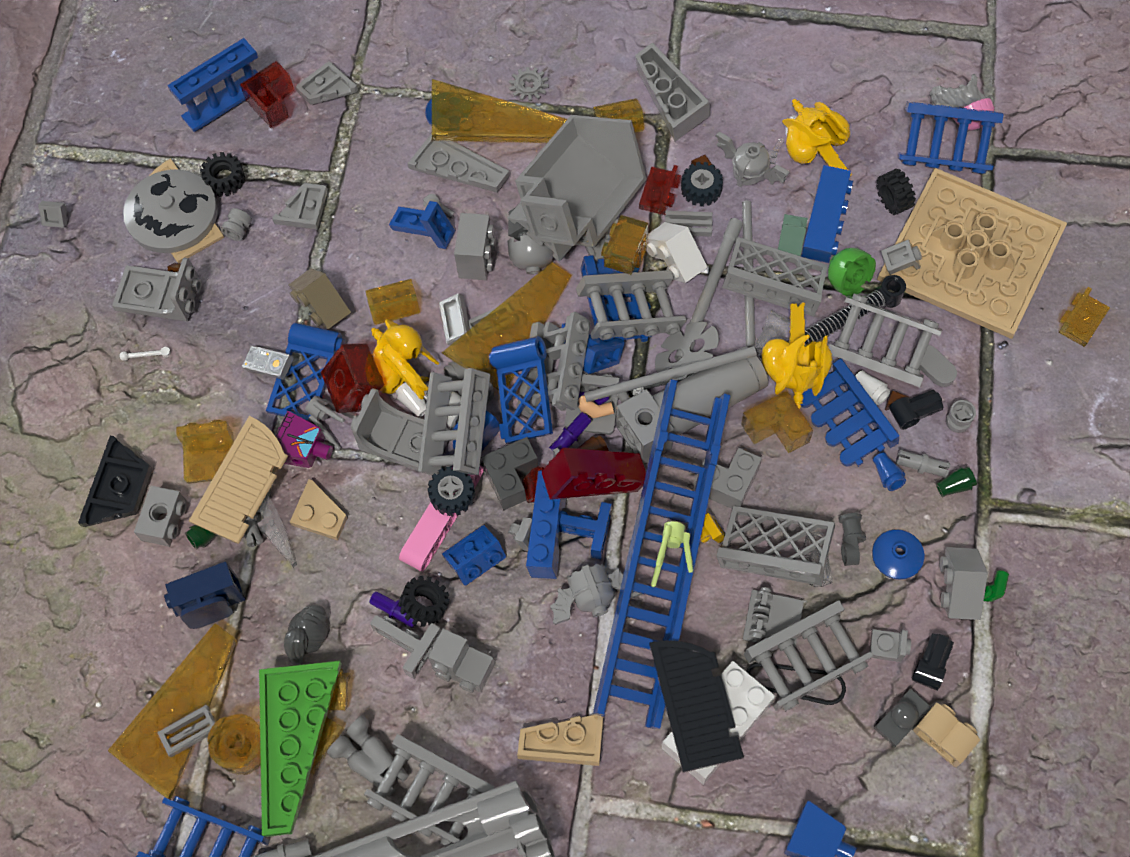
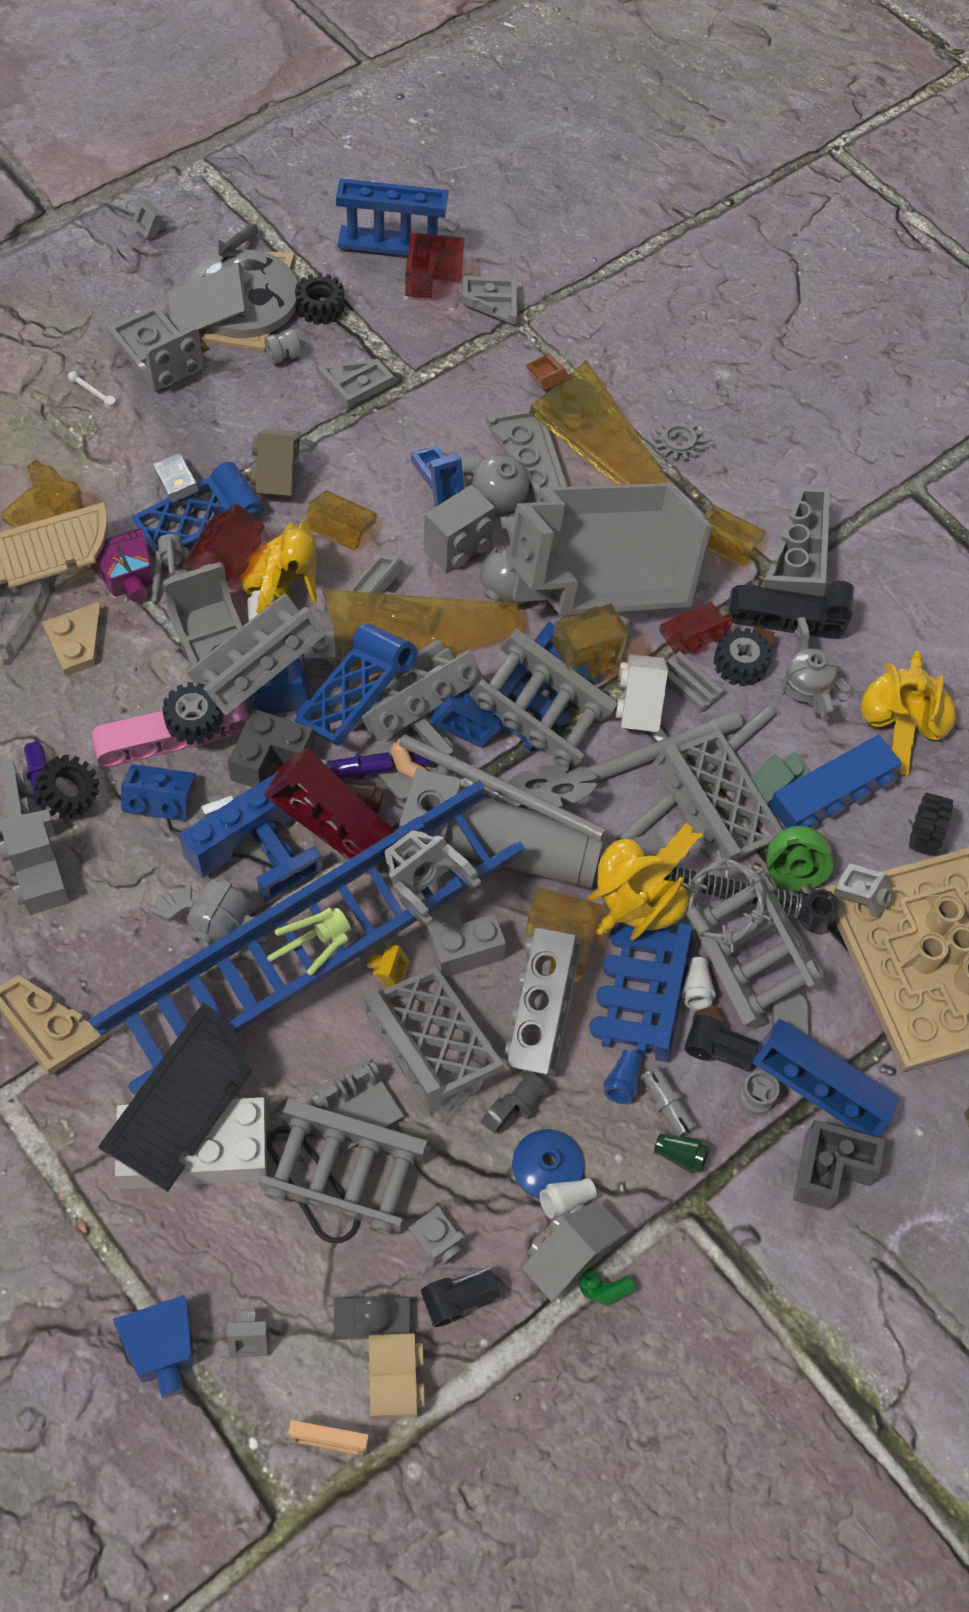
camera: 35 degrees right, 5 degrees down
none -> light grey piece [168,262,246,332]
none -> dark grey piece [218,223,258,257]
none -> light grey tile [227,1309,268,1358]
none -> light nougat tile [288,1420,369,1456]
none -> light grey piece [385,830,482,926]
none -> light grey cylinder [470,455,529,516]
none -> light grey brick [505,928,583,1077]
none -> dark orange tile [526,353,569,391]
none -> white cone [540,1178,597,1219]
none -> light grey piece [682,851,771,952]
none -> black beam [728,581,854,639]
none -> blue brick [752,1018,899,1137]
none -> dark grey brick [793,1120,885,1210]

